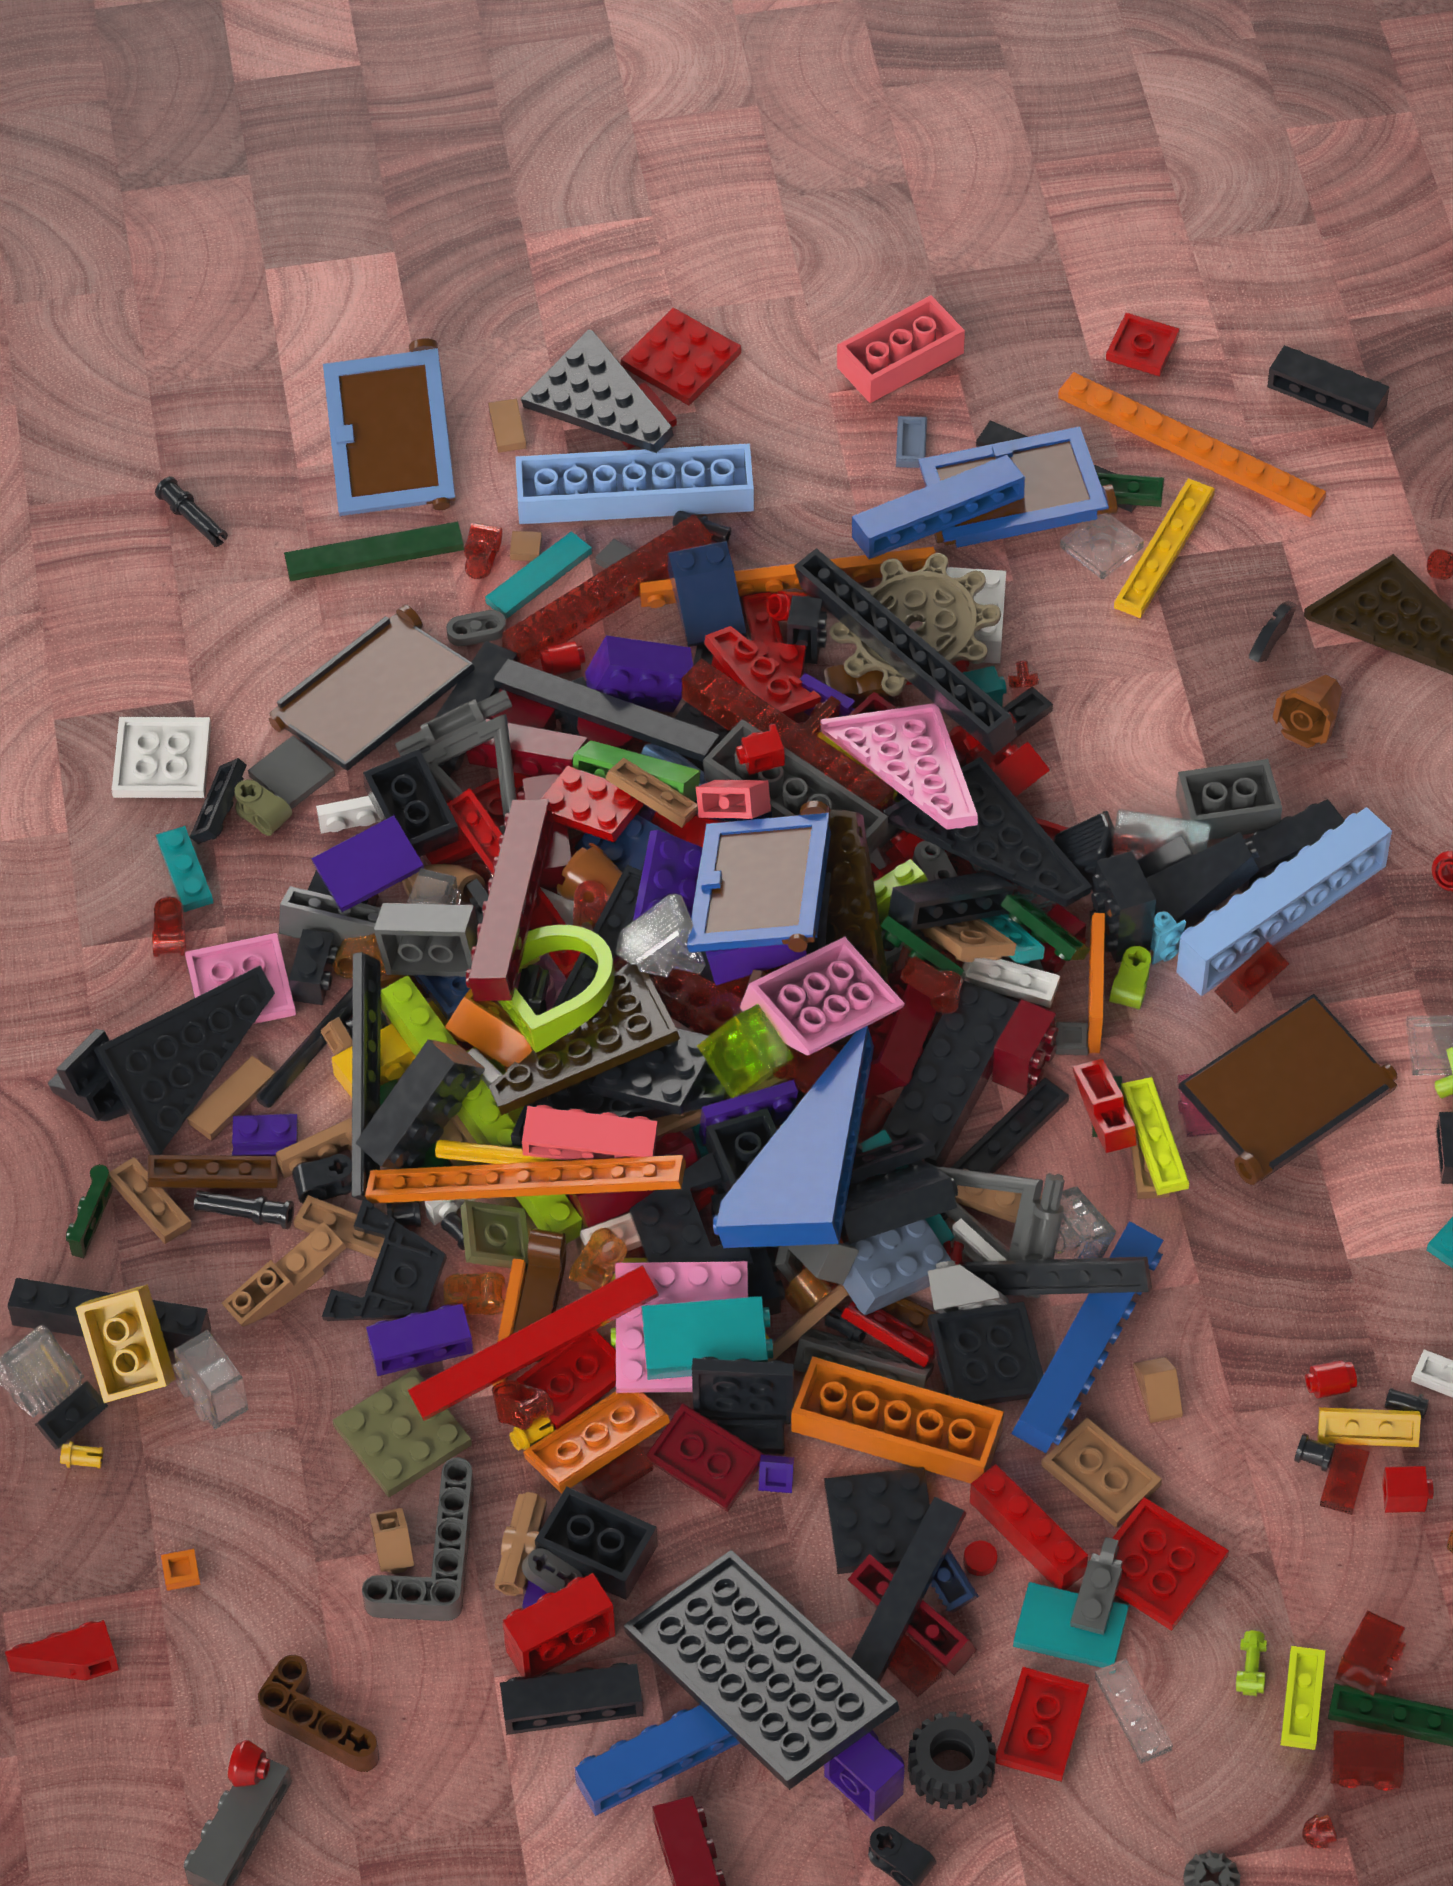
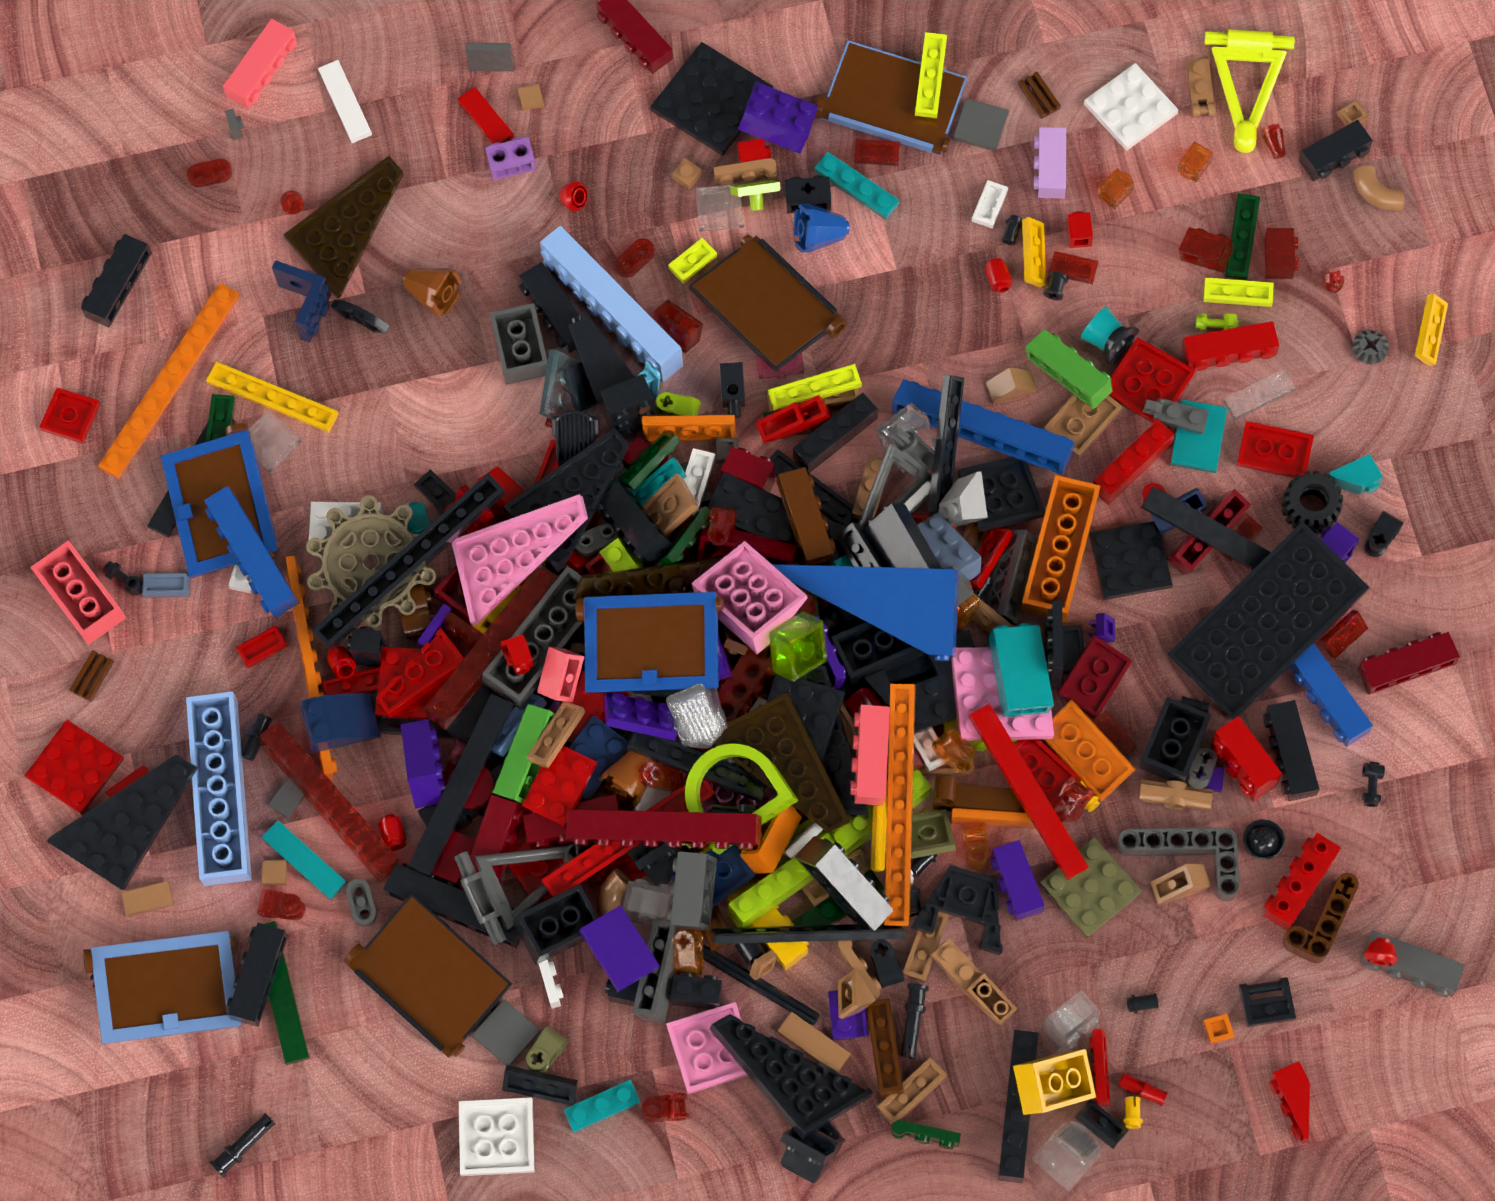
camera: 90 degrees left, 15 degrees up
clear red tile [1008,660,1039,688] -> none
none -> reddish brown tile [69,650,114,702]
none -> black bar [103,561,142,595]
none -> black brick [226,923,288,1027]
none -> red tile [235,625,288,669]
none -> dark blue bracket [272,260,331,342]
none -> clear red plate [616,238,655,278]
none -> neon yellow plate [668,238,717,284]
none -> black torso [719,362,745,418]
none -> reddish brown brick [776,467,835,565]
none -> blue cone [793,204,850,253]
none -> black brick [793,393,878,473]
none -> medium nougat slope [838,969,876,1019]
none -> bright green brick [1025,329,1112,409]
none -> hat [1080,306,1140,365]
none -> red plate [1089,1029,1111,1107]
none -> red axle [1119,1073,1168,1106]
none -> black pin [1127,993,1159,1014]
none -> black pin [1181,696,1210,713]
none -> red brick [1182,321,1279,371]
none -> black plate [1239,977,1296,1027]
none -> black hat [1243,819,1285,860]
none -> red brick [1263,832,1342,931]
none -> clear red plate [1320,609,1368,659]
none -> teal slope [1328,454,1383,495]
none -> black bar [1362,761,1385,807]

